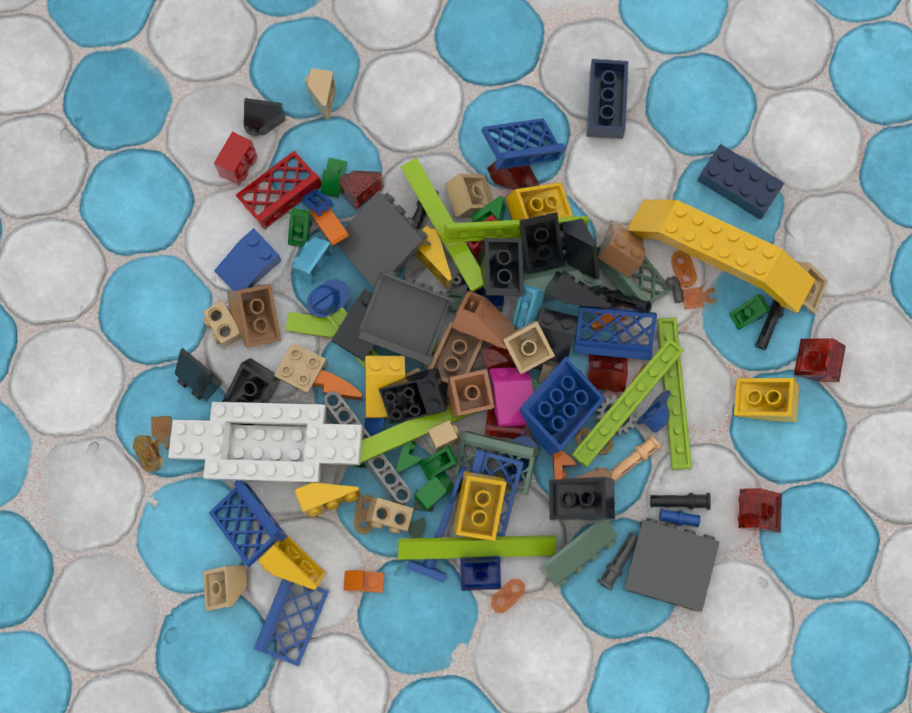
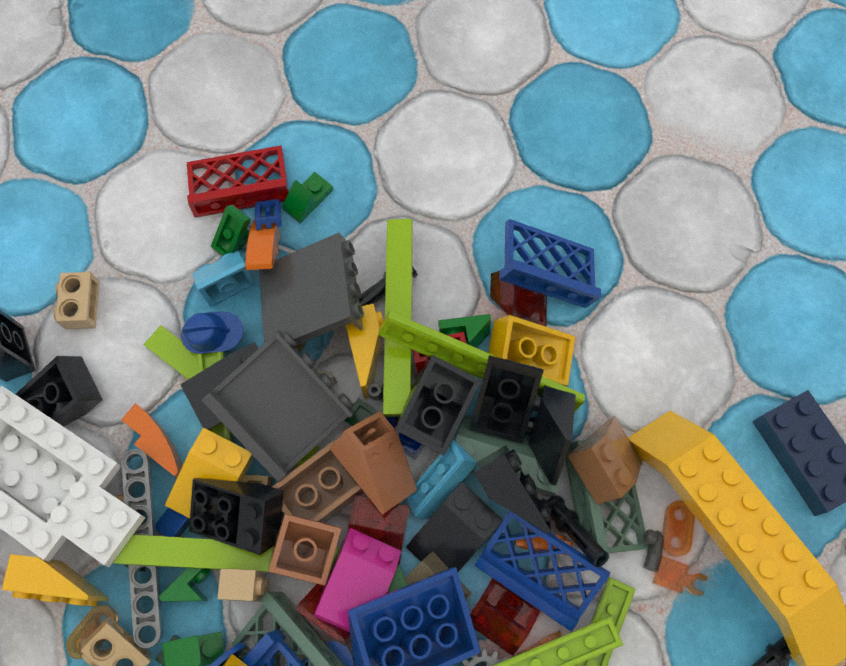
camera: 30 degrees right, 5 degrees down
red brick [214,131,257,185] -> none
blue slope [214,228,281,291] -> none
medium nougat slope [227,284,281,348] -> none
black slope [243,98,286,136] -> none
tan bracket [274,342,328,393] -> none
tan slope [305,68,336,120] -> none
clear red slope [339,171,384,211] -> none
green slope [420,445,458,480] -> none
tan slope [445,174,493,218] -> none
tan slope [502,321,555,374] -> none
dark blue brick [586,59,629,139] -> none
green slope [729,294,770,330] -> none

